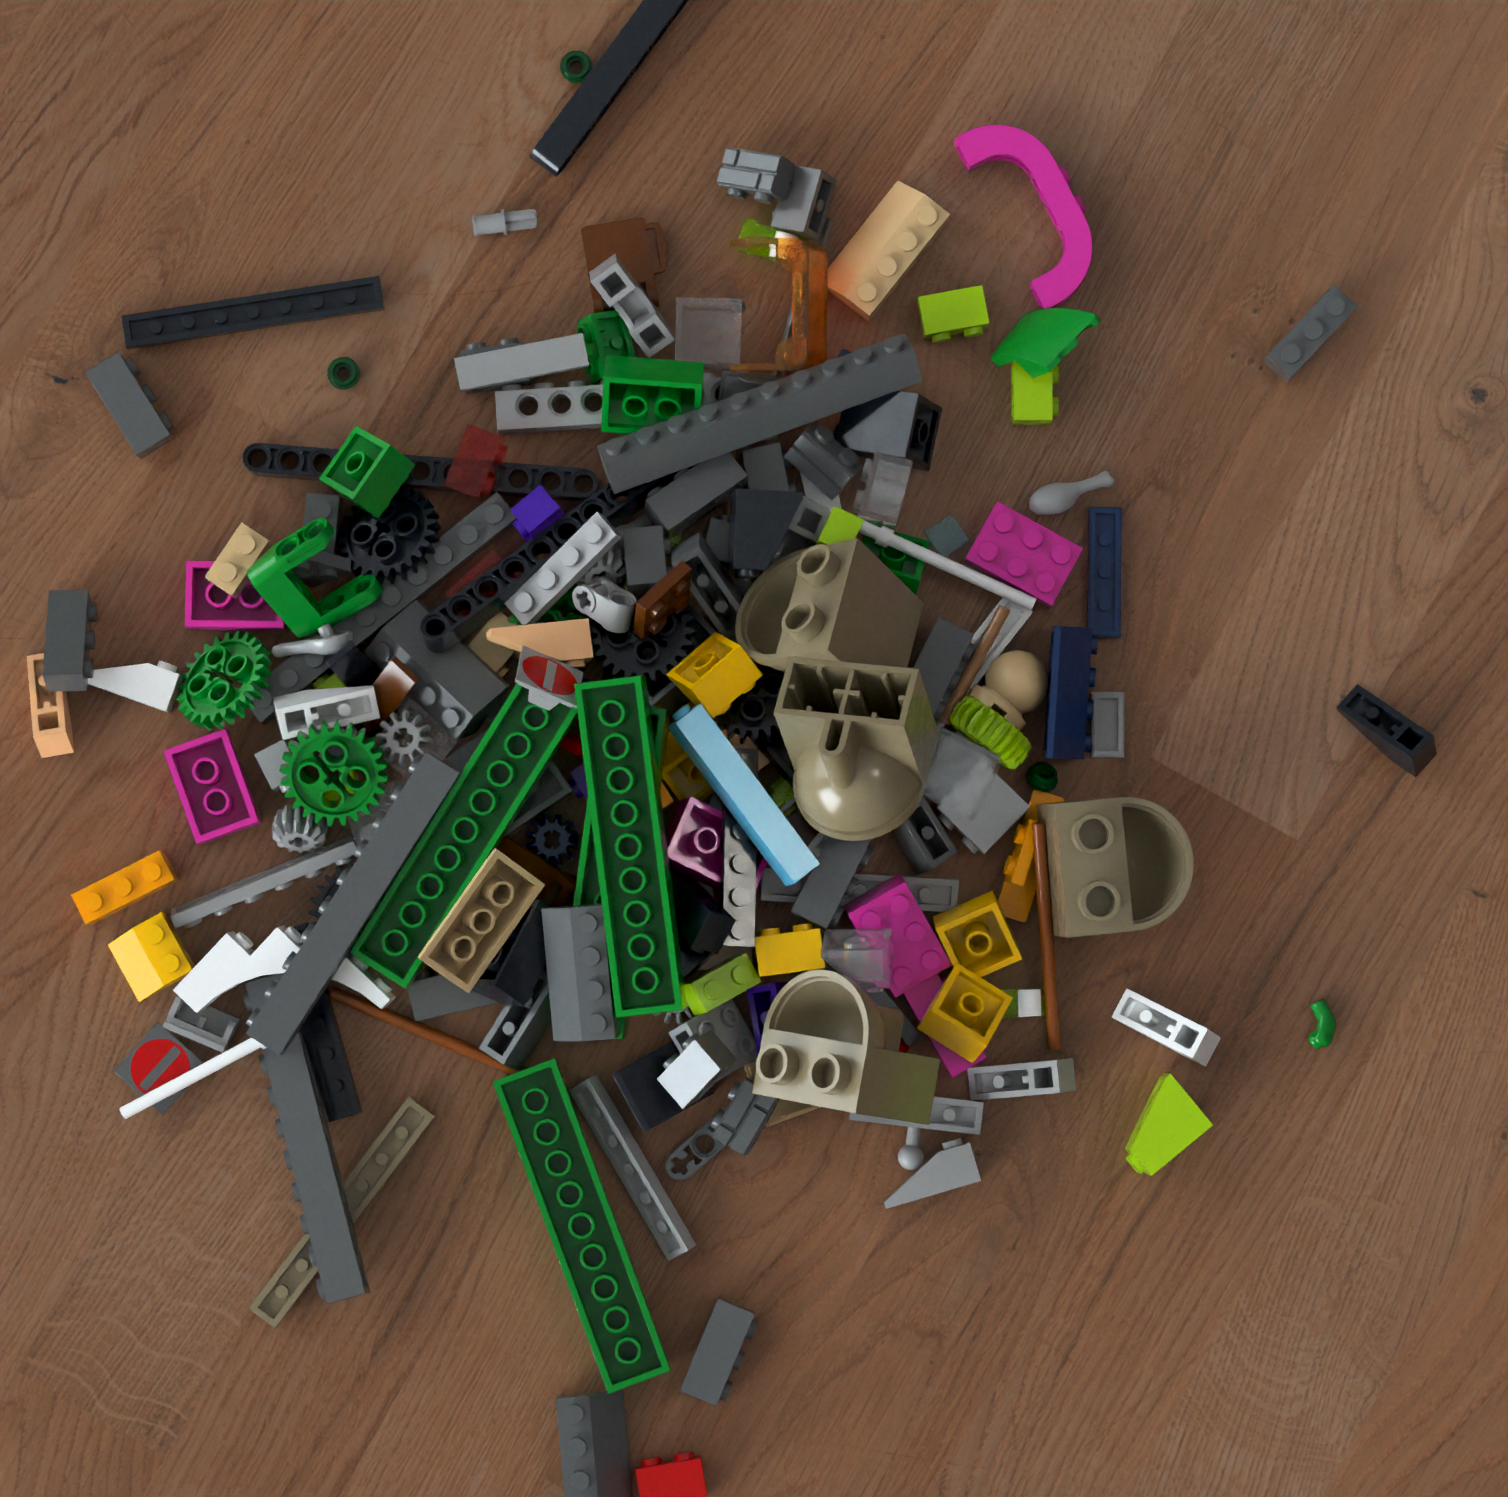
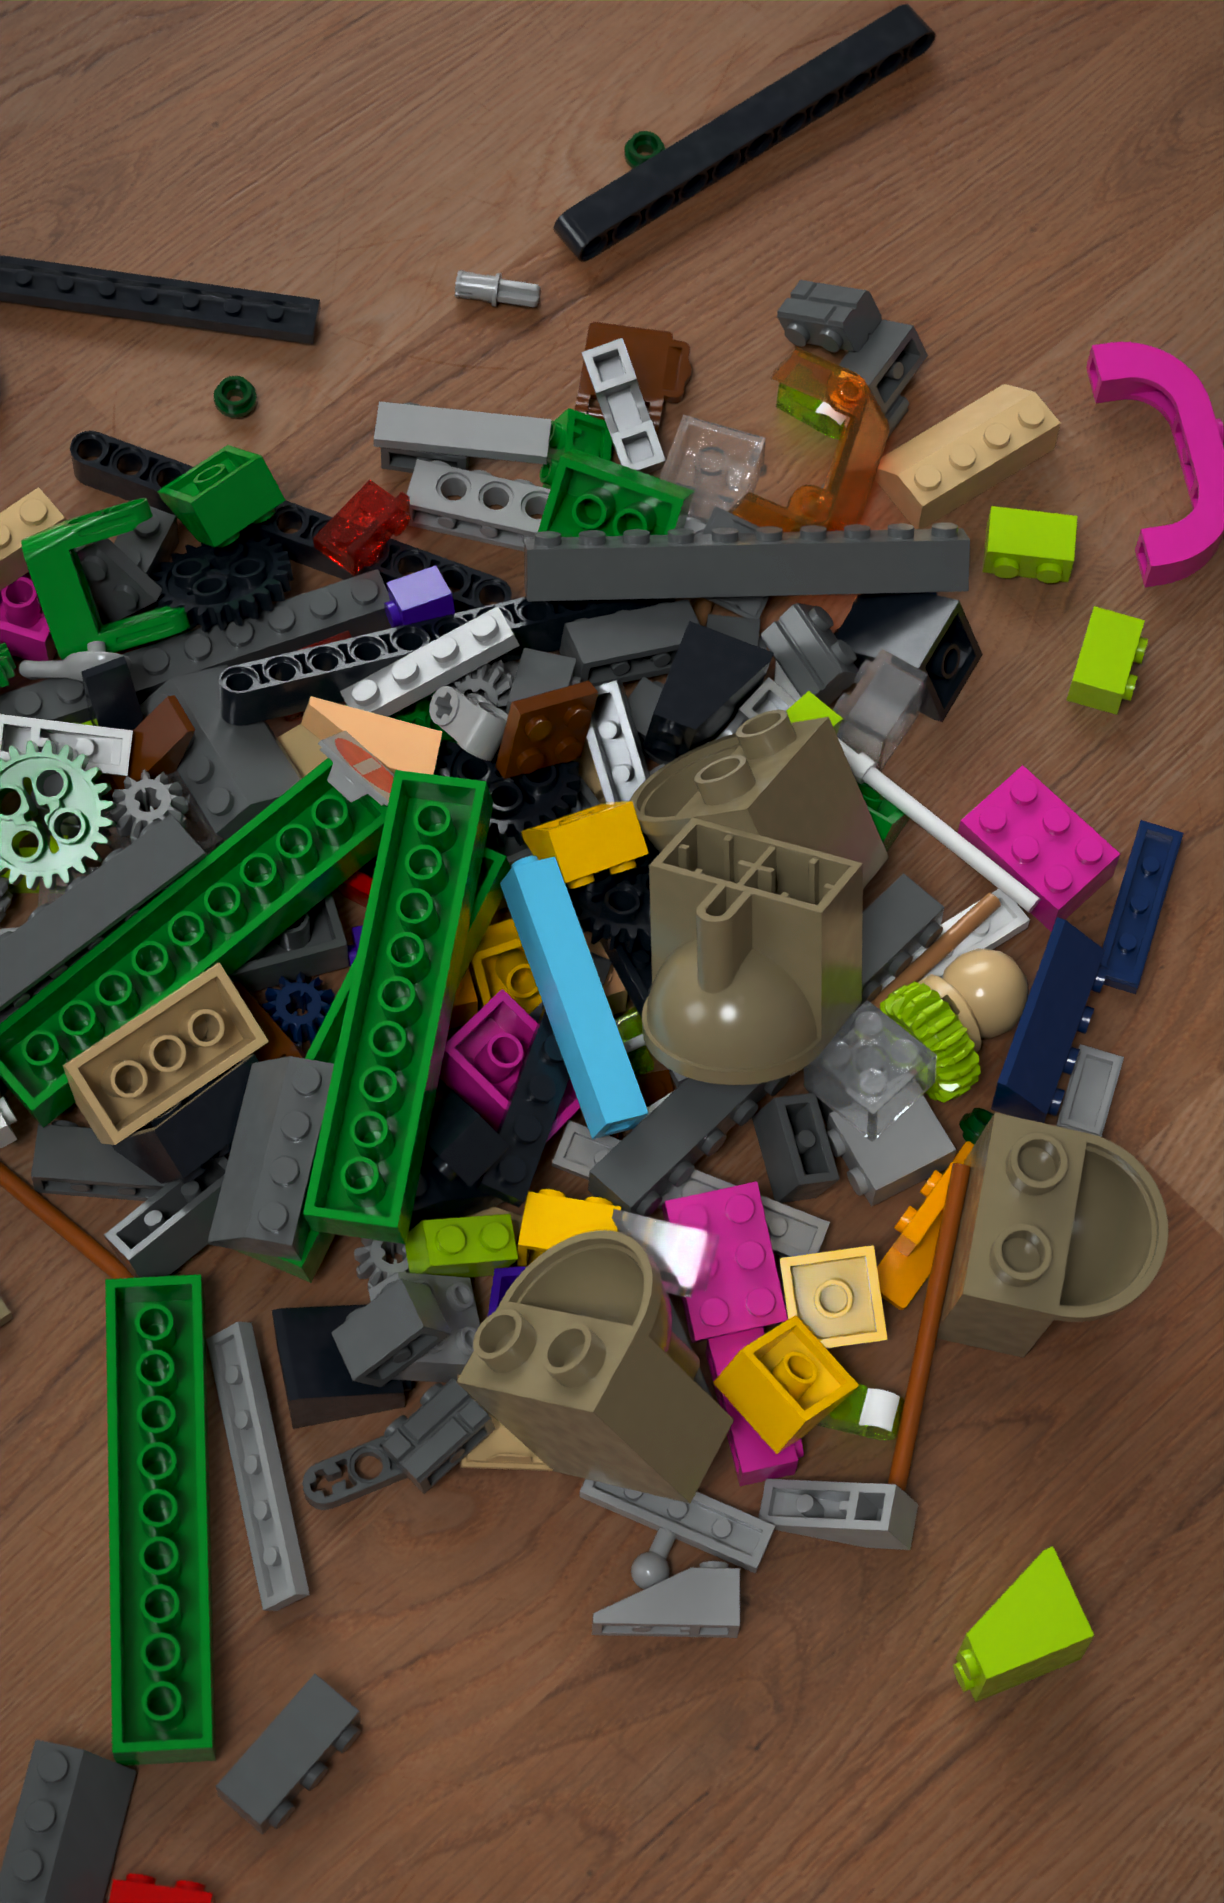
camera: 15 degrees right, 20 degrees down
clear light blue tile [924,514,970,557] -> none
green slope [990,308,1101,378] -> none
light grey piece [1029,470,1115,515] -> none
white slope [1112,988,1221,1067] -> none

